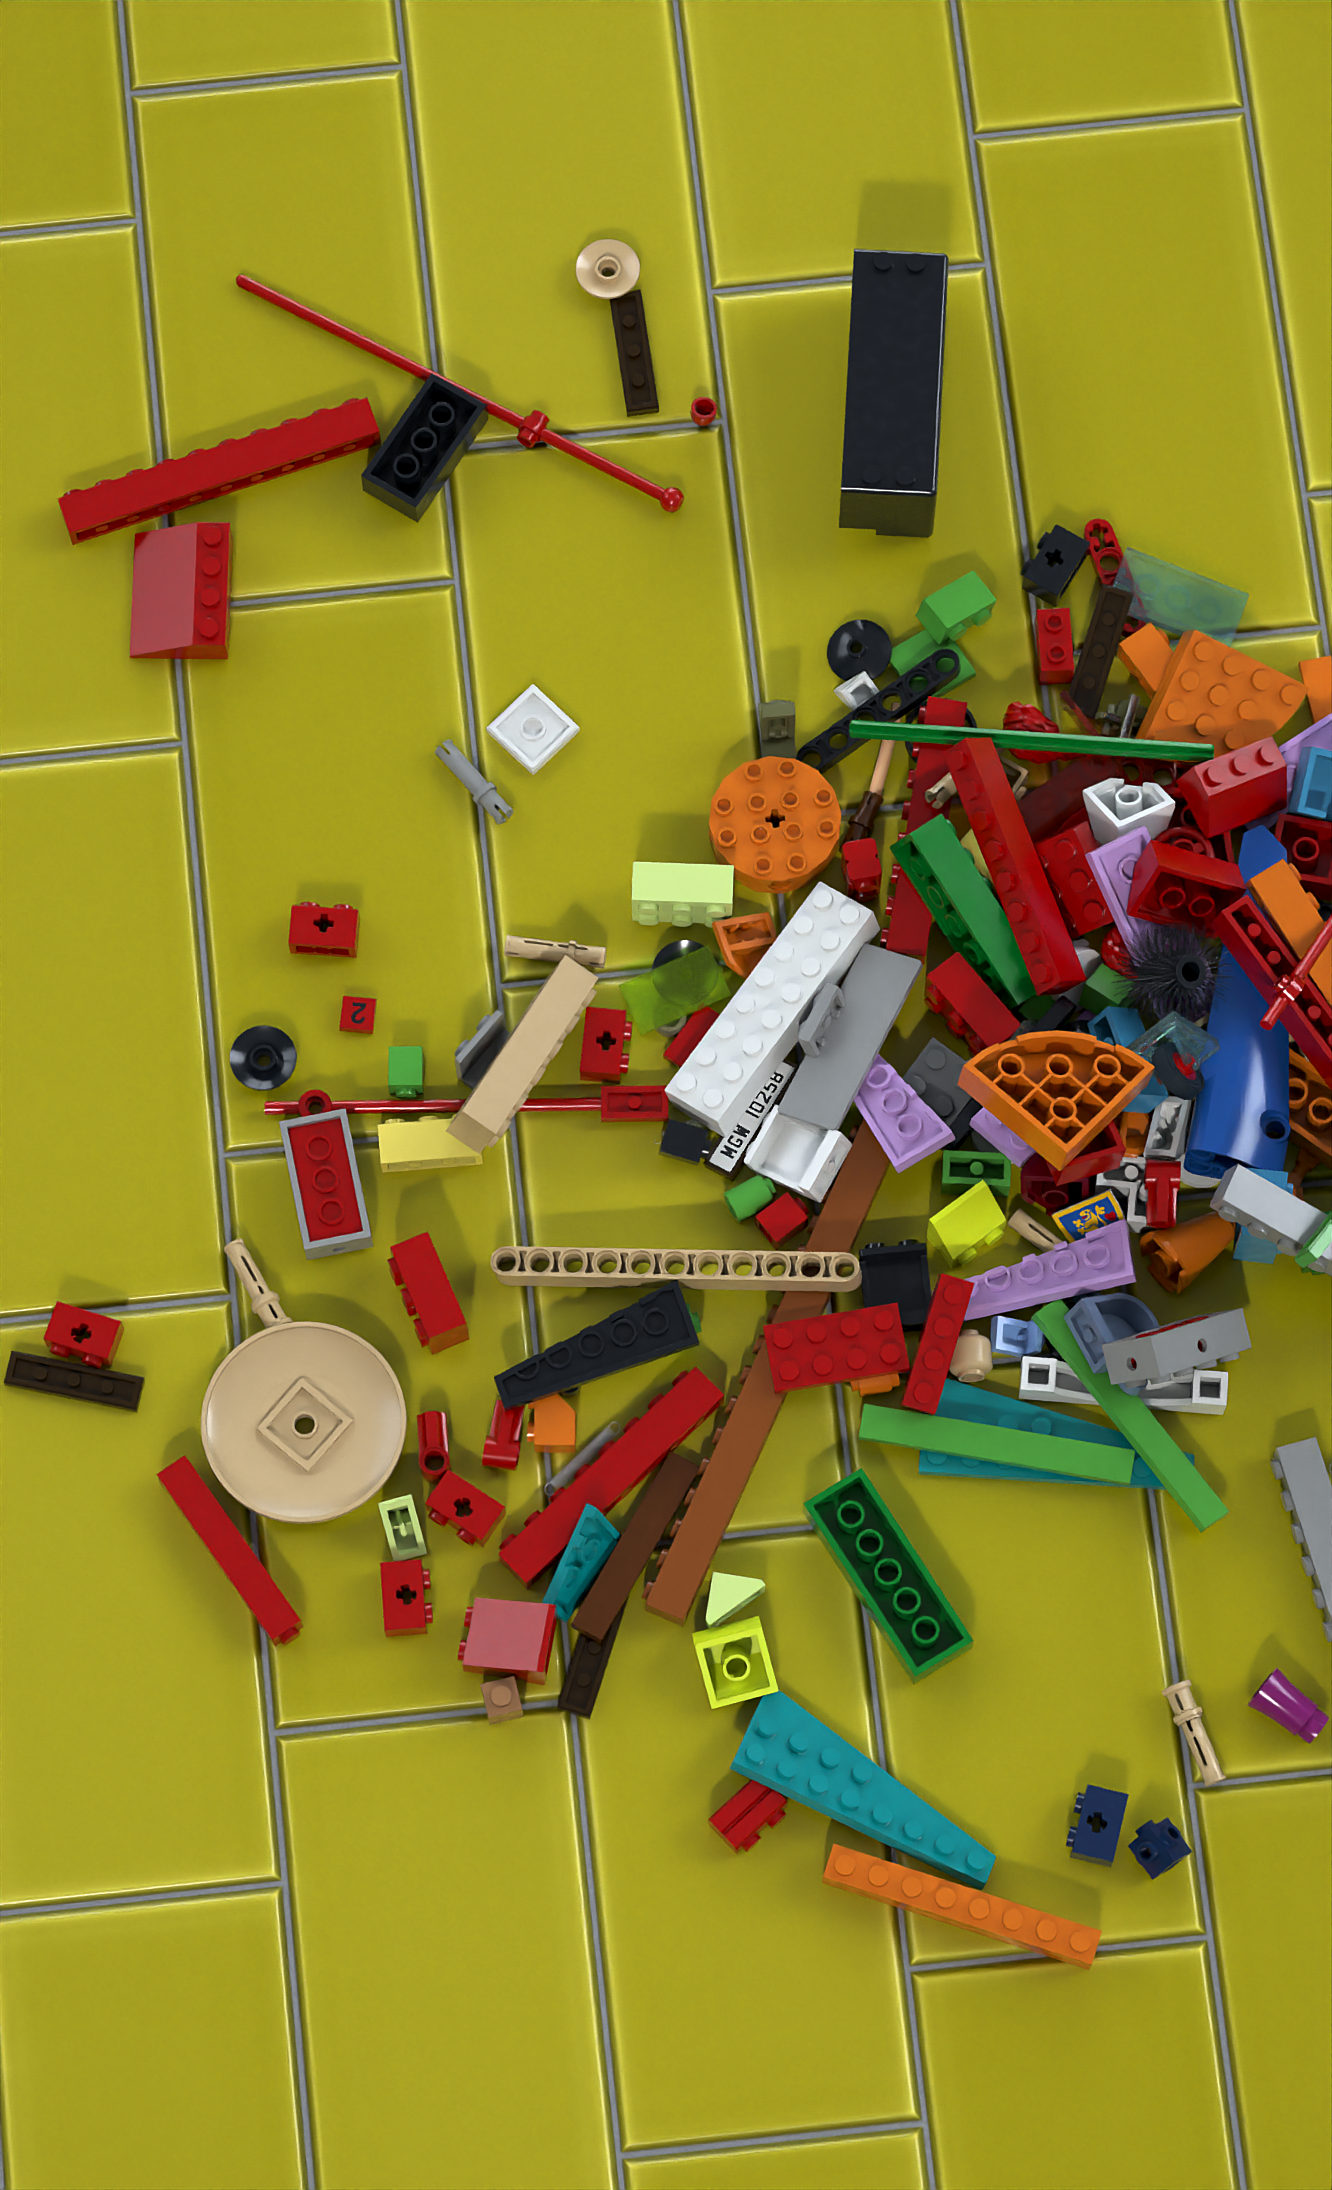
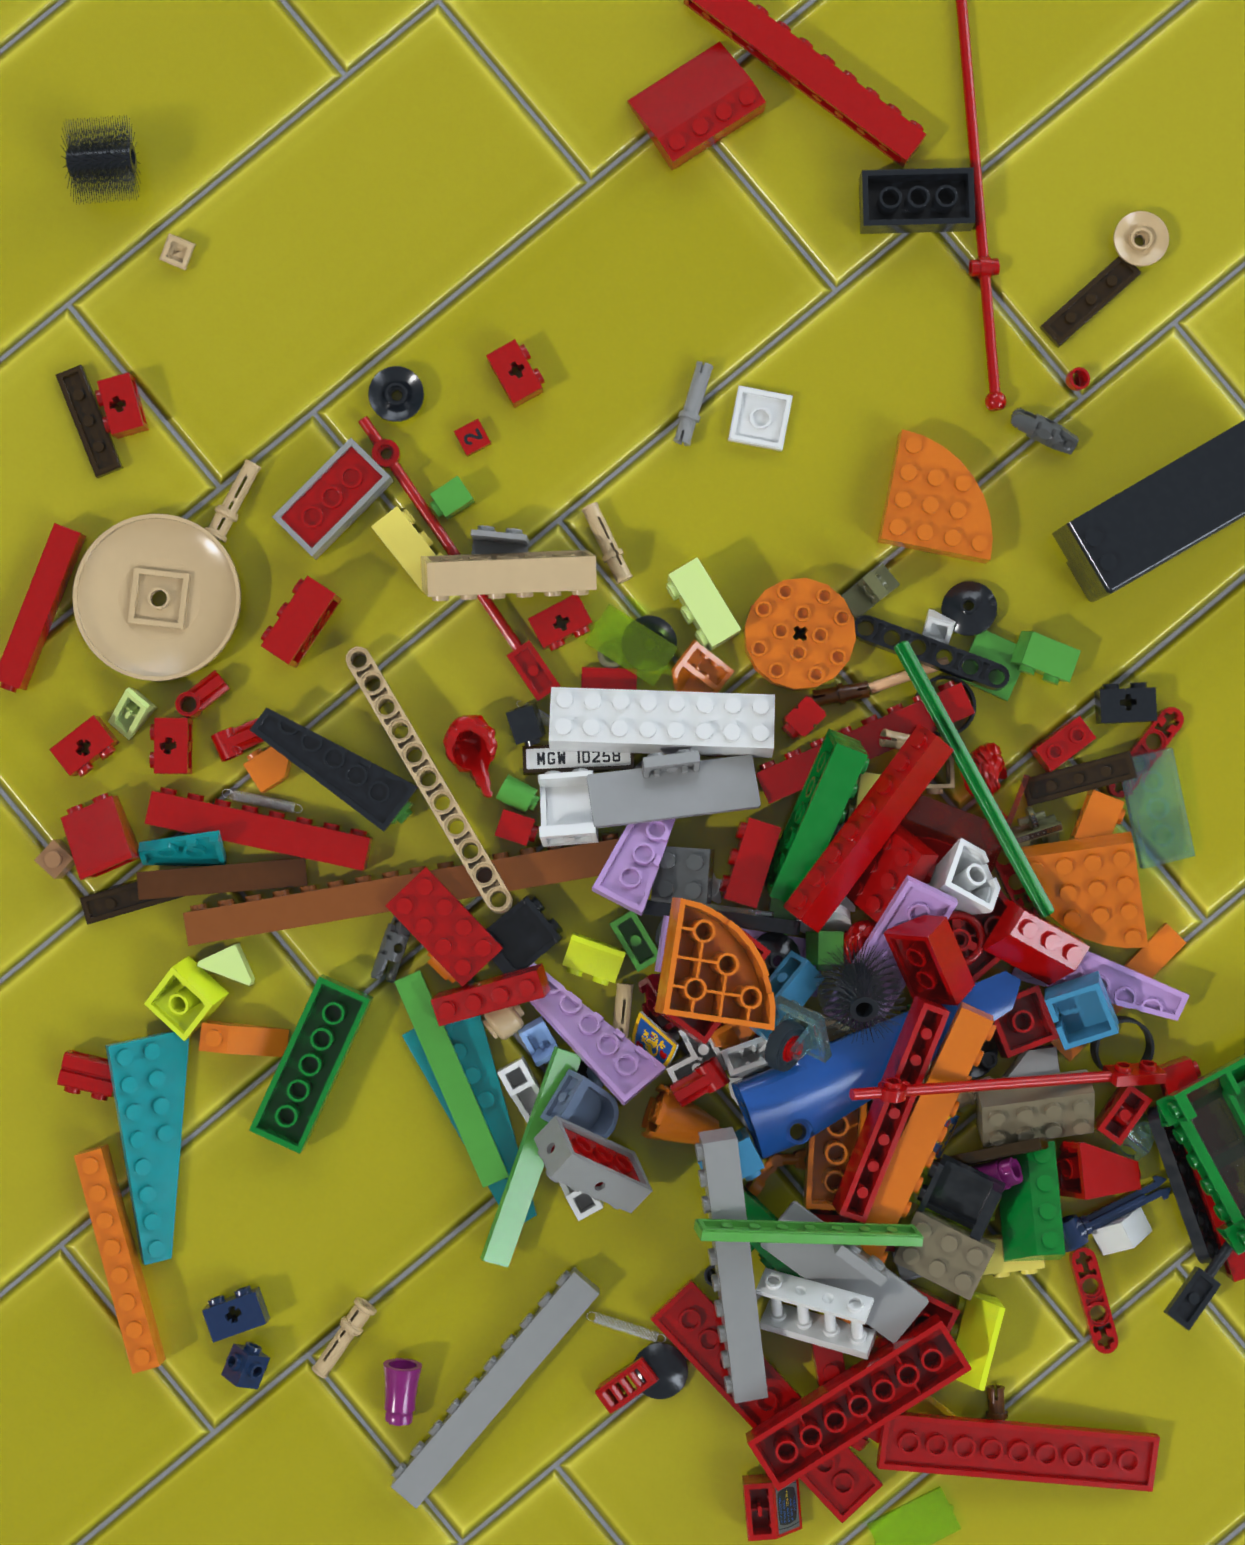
camera: 55 degrees right, 15 degrees up
none -> orange slope [199,1020,290,1057]
none -> dark grey hinge [371,916,410,983]
none -> red hair [443,715,498,798]
none -> orange brick [878,429,993,564]
none -> dark grey hinge [1011,408,1079,455]

